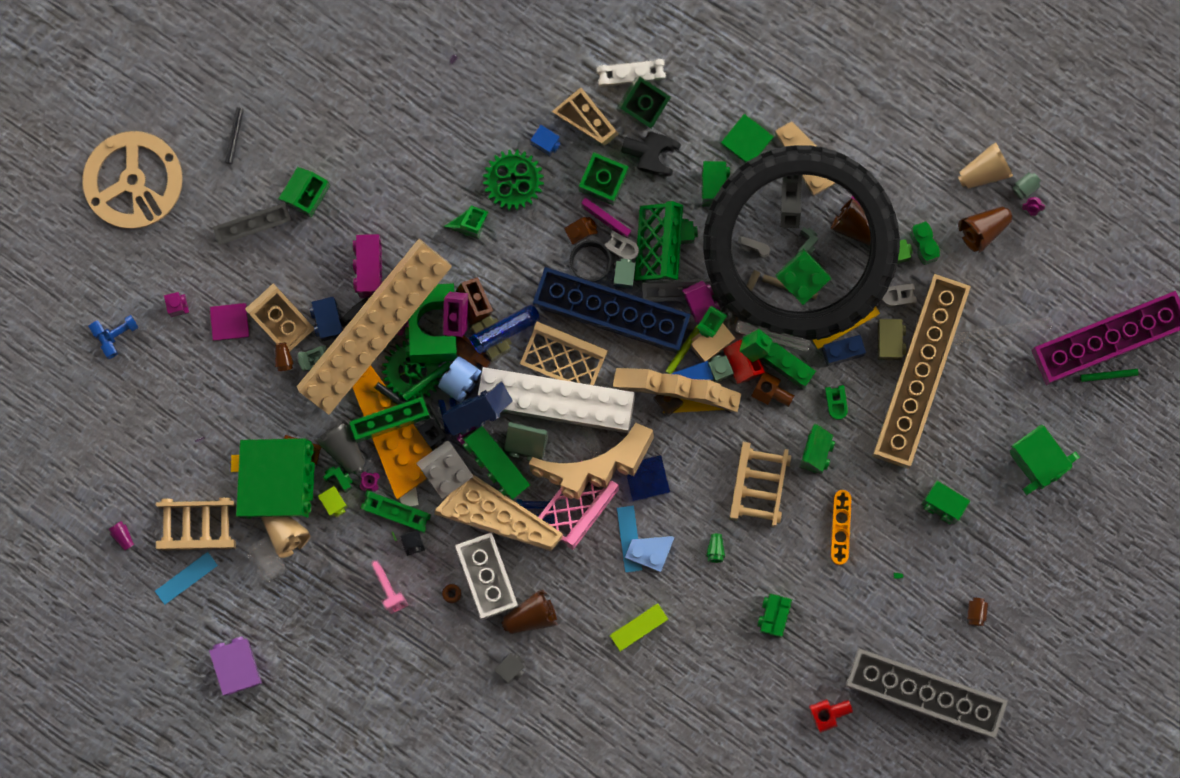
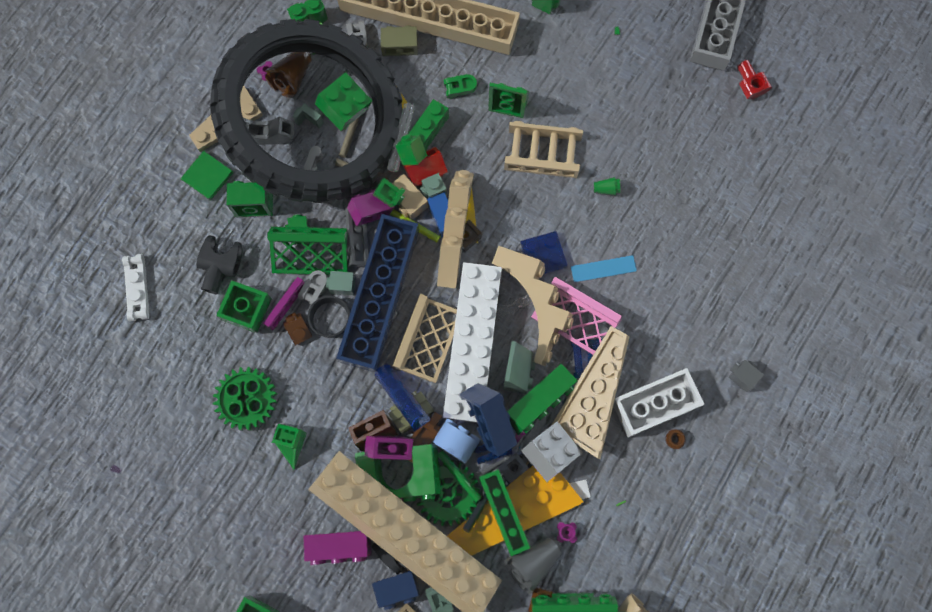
camera: 90 degrees left, 5 degrees down
lime brick [318,486,348,518] -> none
green bracket [323,467,353,492] -> none
green plate [360,491,431,533] -> none
bright pink fence [372,560,409,614] -> none
black brick [400,530,425,556] -> none
reddish brown cone [502,589,558,634] -> none
blue brick [530,125,561,156] -> none
tan wedge [552,88,619,146] -> none
lime tile [609,603,669,652] -> none
dark green brick [615,76,671,130] -> none
light blue wing [625,536,674,572] -> none
reddish brown piece [751,372,795,407] -> none
green brick [757,594,792,638] -> none
dark blue brick [822,335,866,367] -> none
light orange beam [830,490,851,565] -> none

